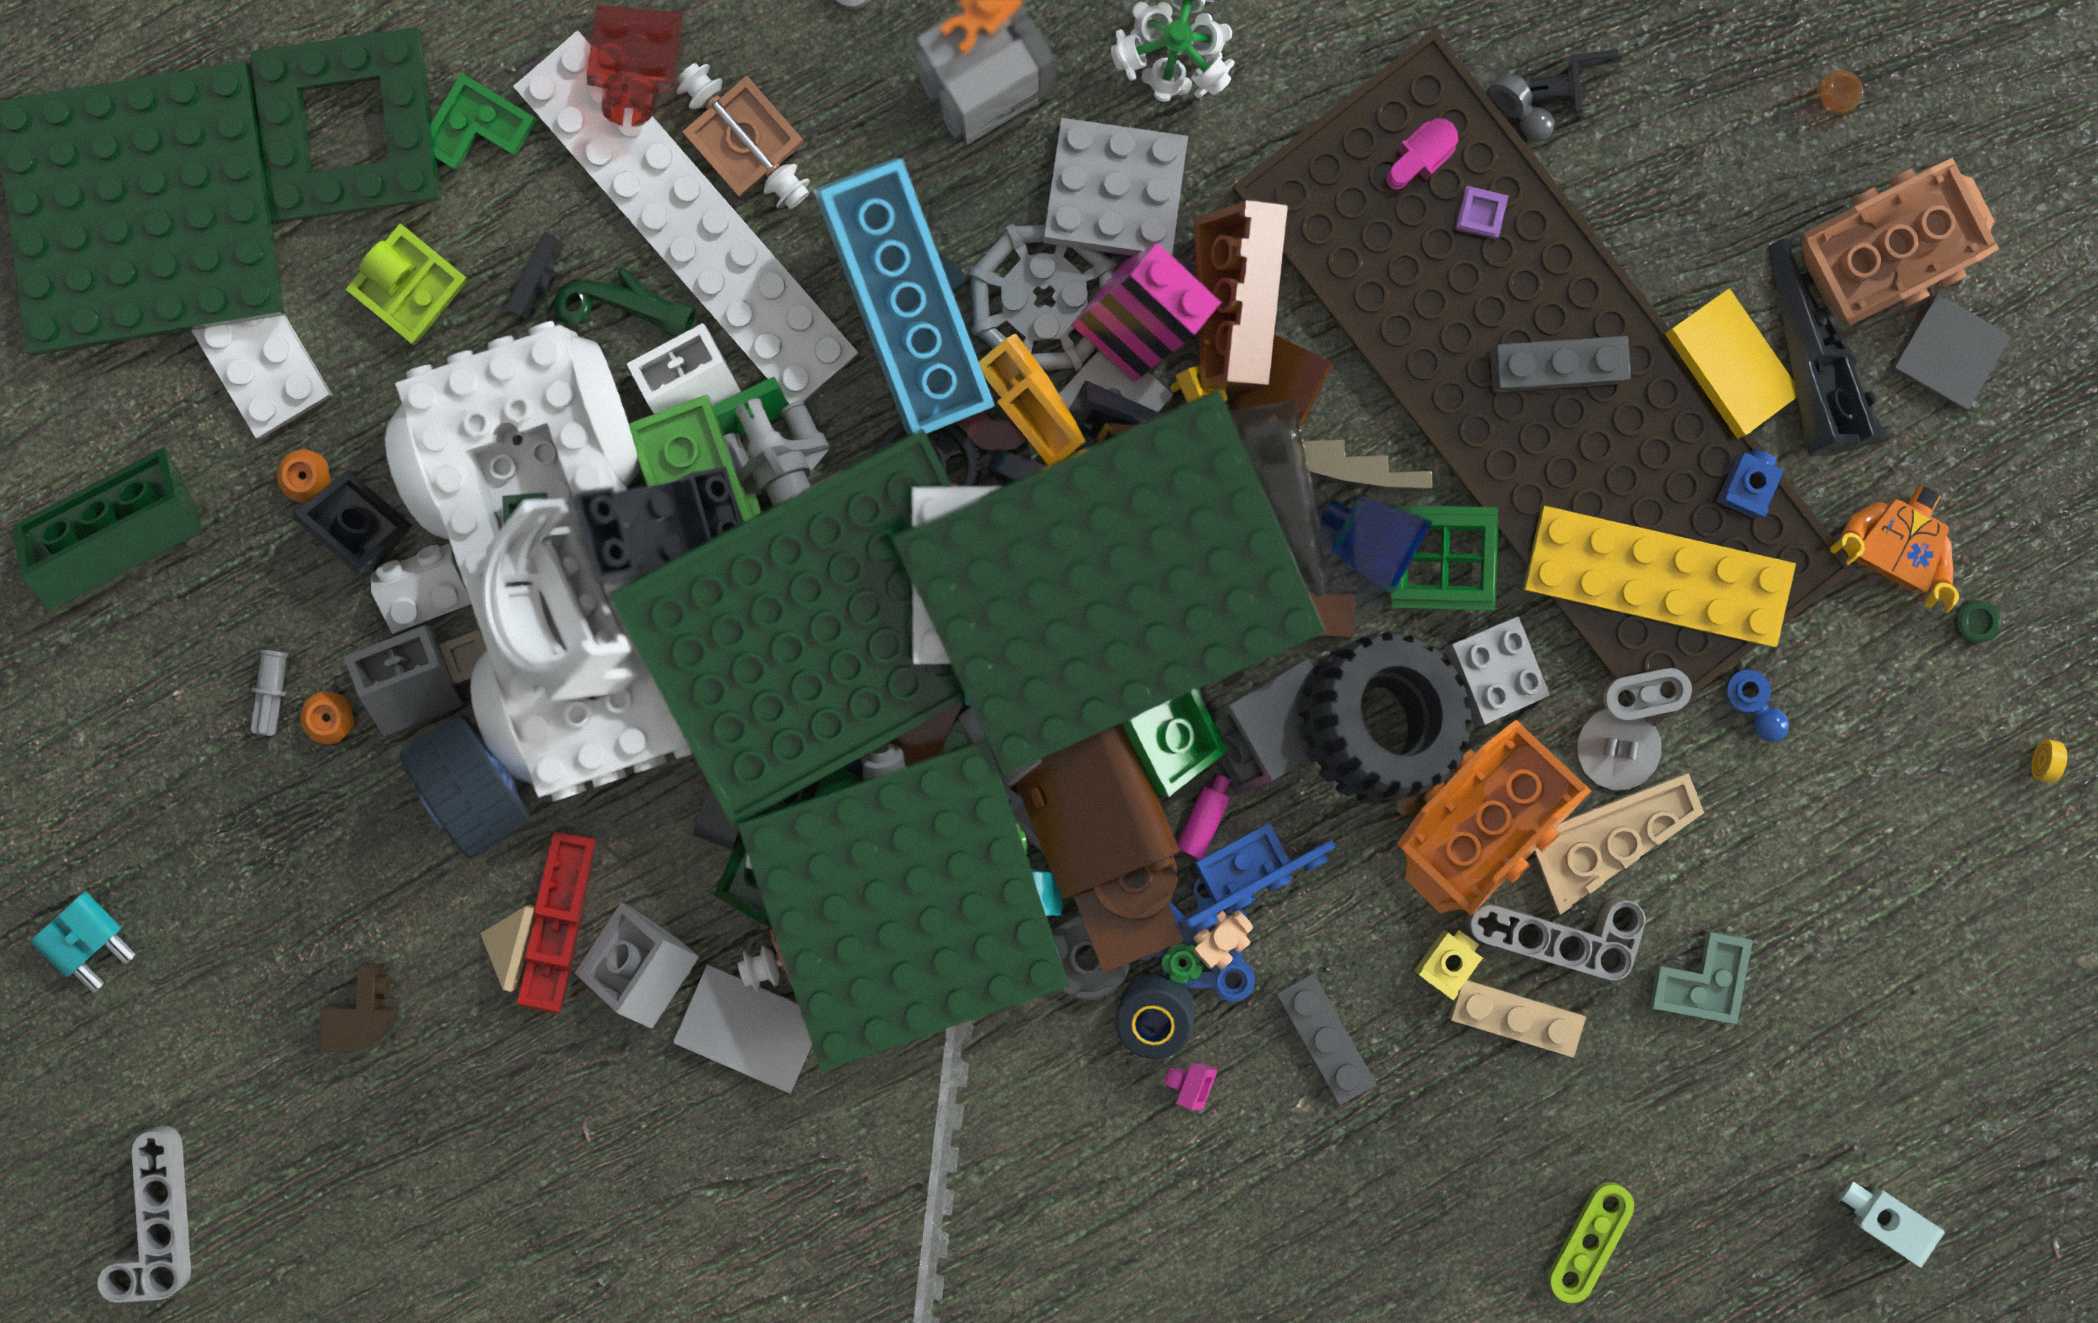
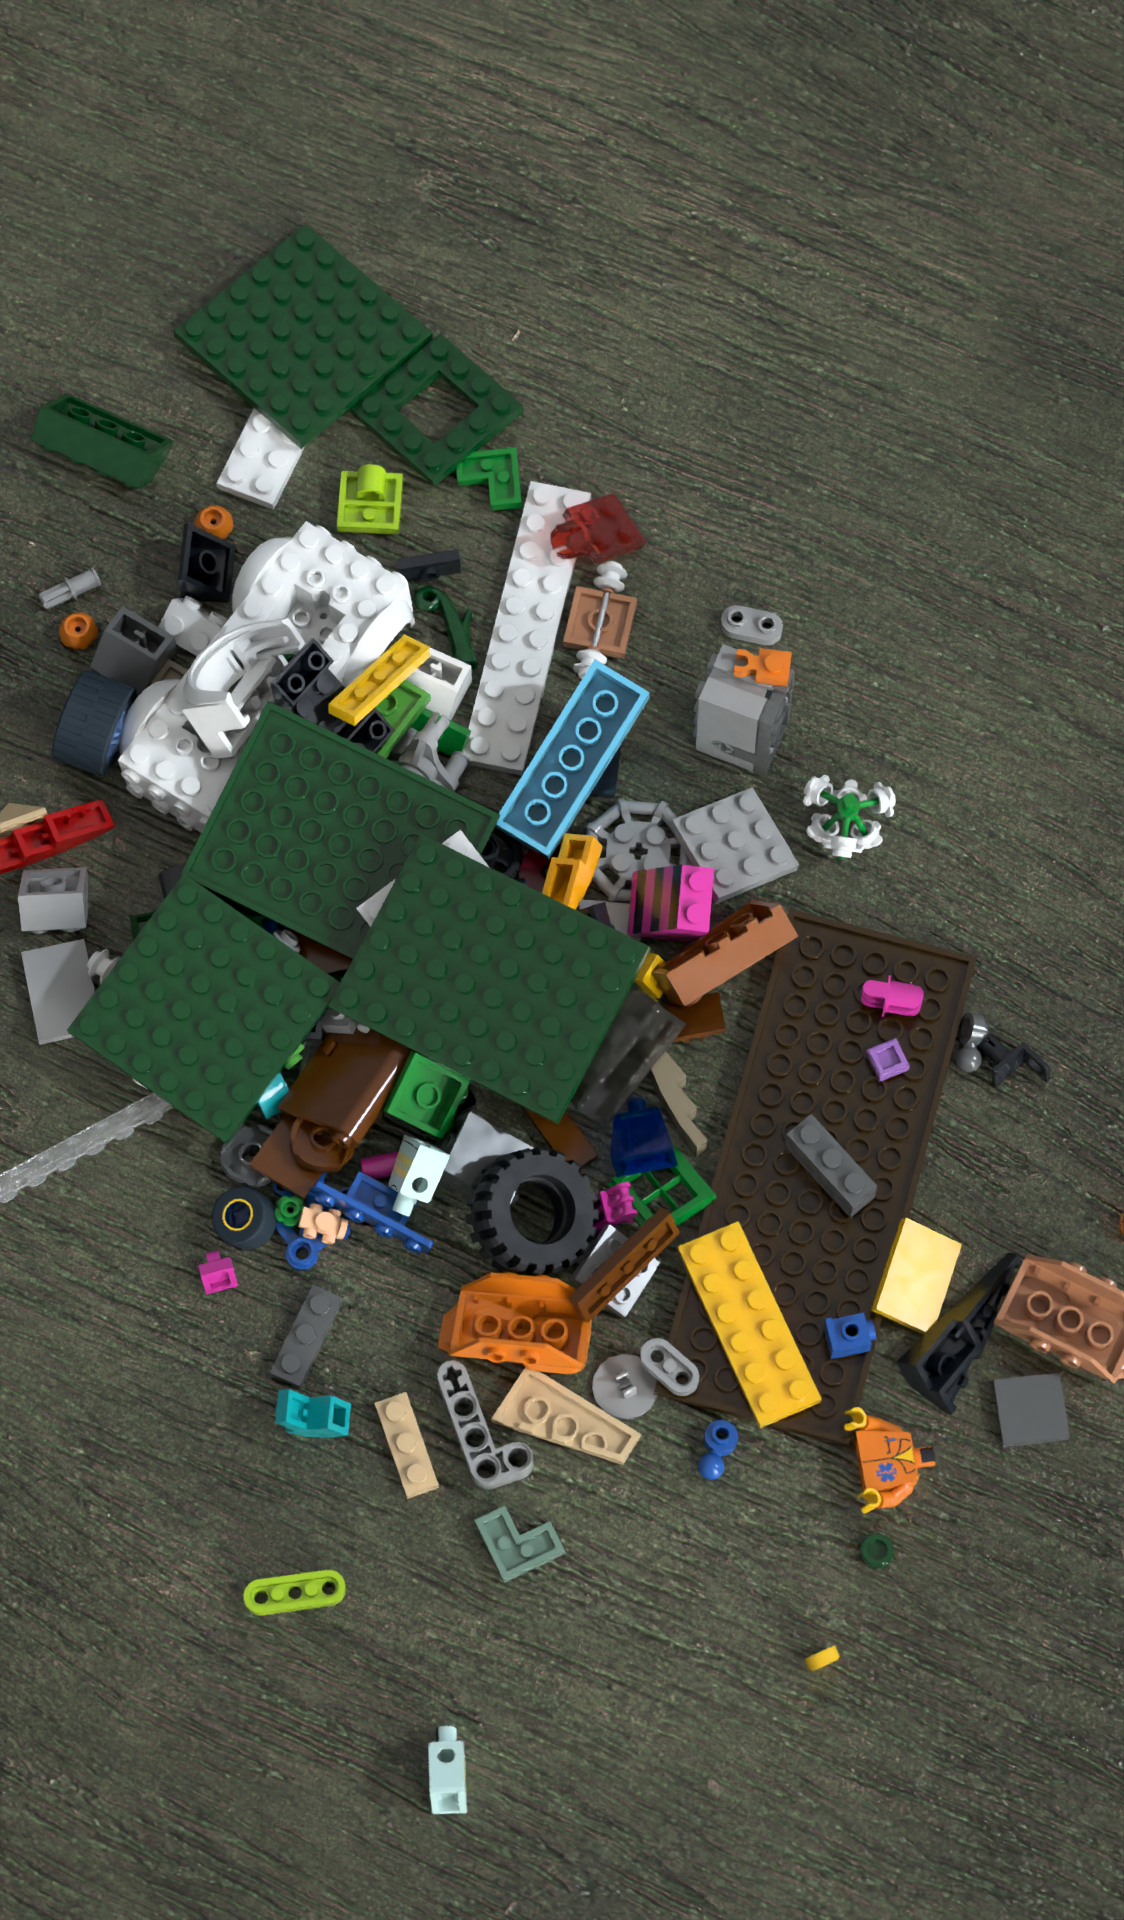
camera: 55 degrees right, 20 degrees down
light yellow brick [1414,930,1483,1000] -> none
none -> teal brick [275,1389,351,1438]
none -> yellow plate [328,634,430,726]
none -> light aqua torso [389,1135,450,1217]
none -> reddish brown plate [569,1207,680,1323]
none -> dark pink arm [593,1182,638,1236]

